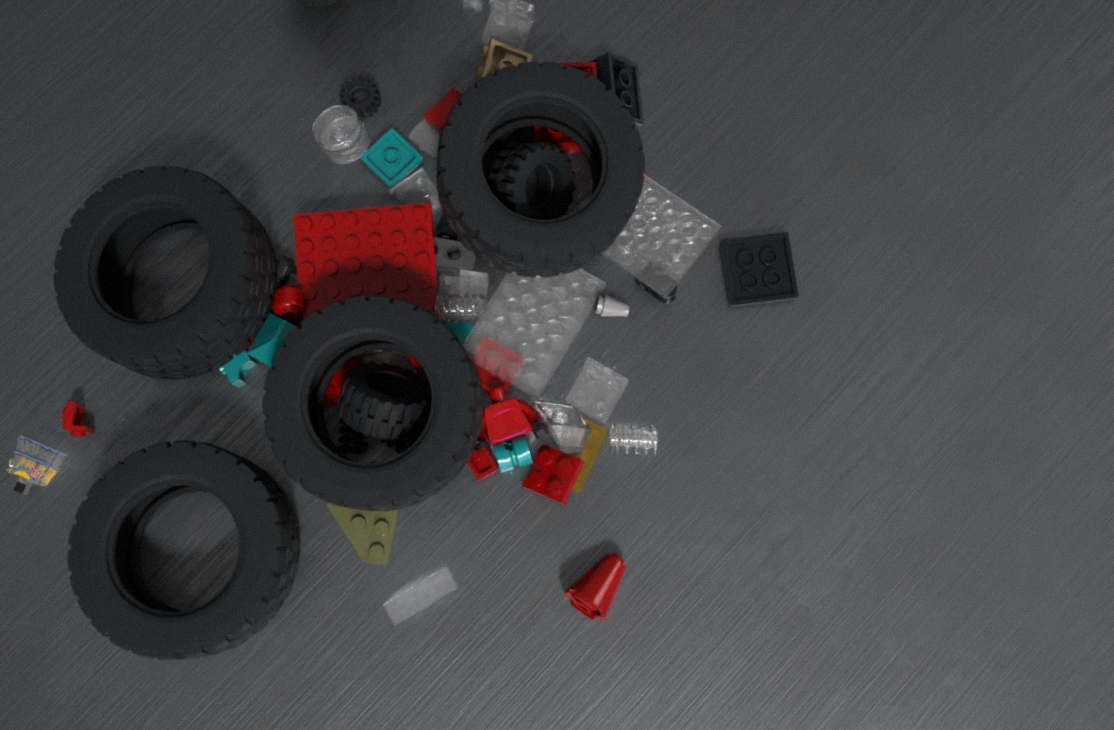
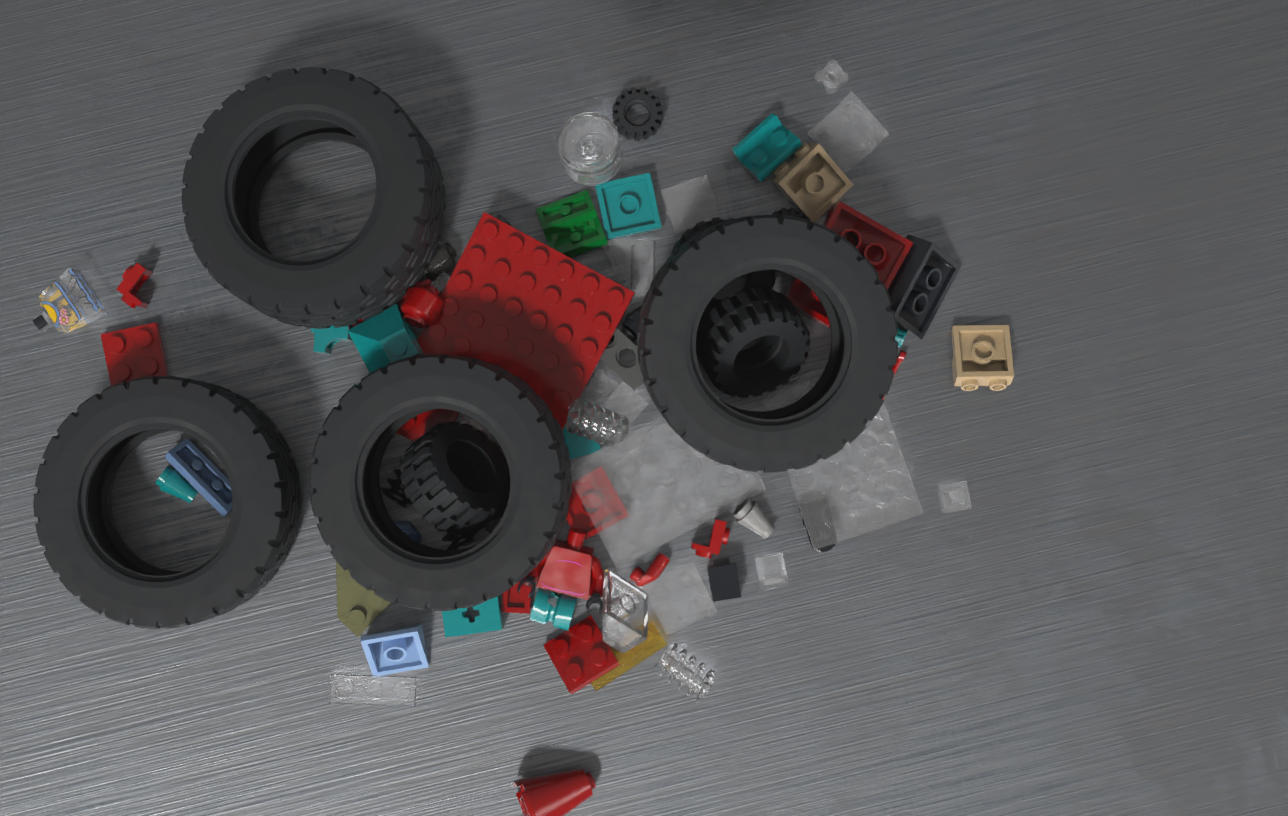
camera: 35 degrees right, 10 degrees up
red tile [424,87,462,132] -> none
black plate [720,232,799,308] -> none
none -> red plate [100,322,169,386]
none -> teal cone [155,465,198,504]
none -> medium blue plate [164,438,232,517]
none -> light blue slope [361,624,429,677]
none -> teal brick [442,595,504,638]
none -> green slope [535,190,608,258]
none -> red arm [629,553,670,586]
none -> red bracket [691,519,730,559]
none -> black brick [707,558,741,602]
none -> teal bracket [732,113,803,182]
none -> clear slope [755,553,788,591]
none -> clear tile [937,481,972,514]
none -> tan plate [951,325,1014,391]

